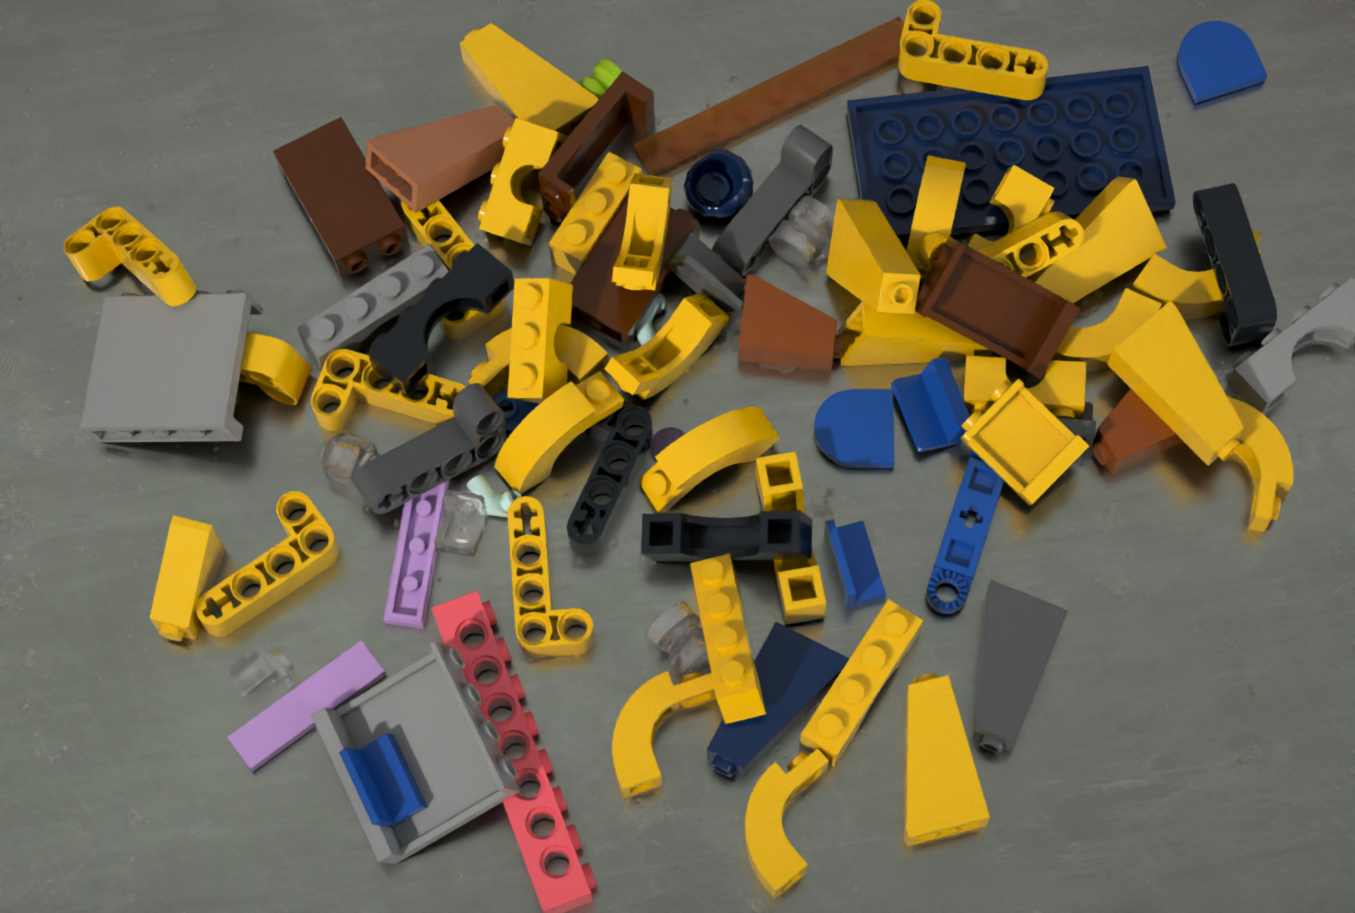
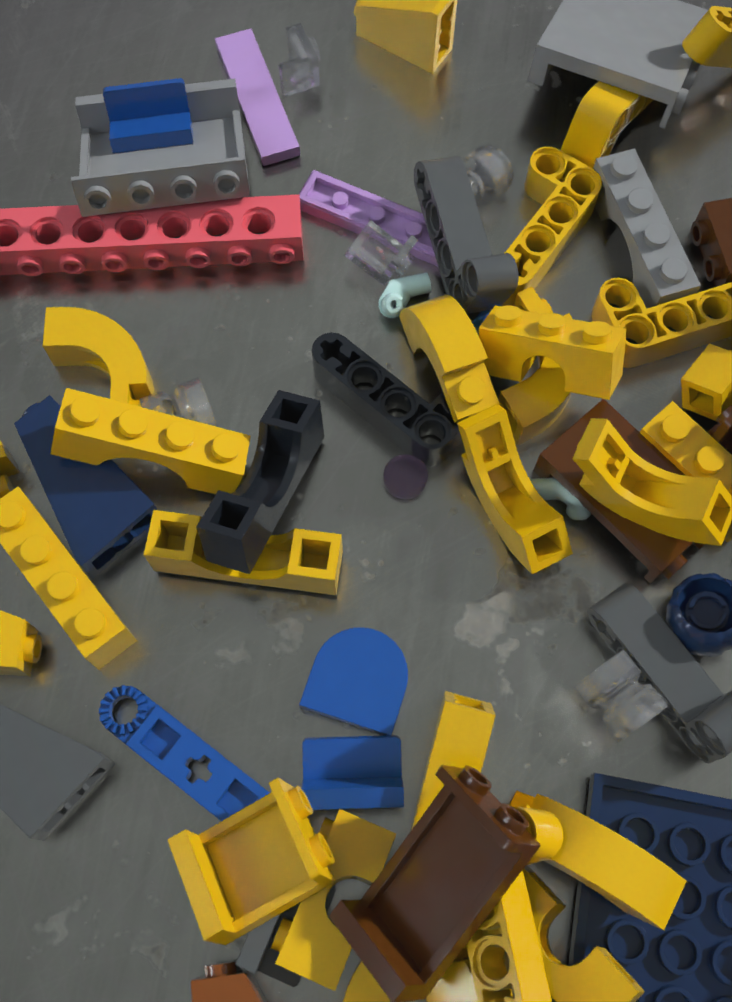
camera: 105 degrees right, 0 degrees up
yellow beam [196,491,339,637] -> none
black arch [368,243,514,397] -> none
yellow beam [508,496,595,658] -> none
yellow arch [638,406,780,512] -> none
dark grey panel [664,233,746,312] -> none
dark orange slope [738,274,843,371] -> none
blue panel [824,519,886,610] -> none
yellow slope [826,198,921,314] -> none

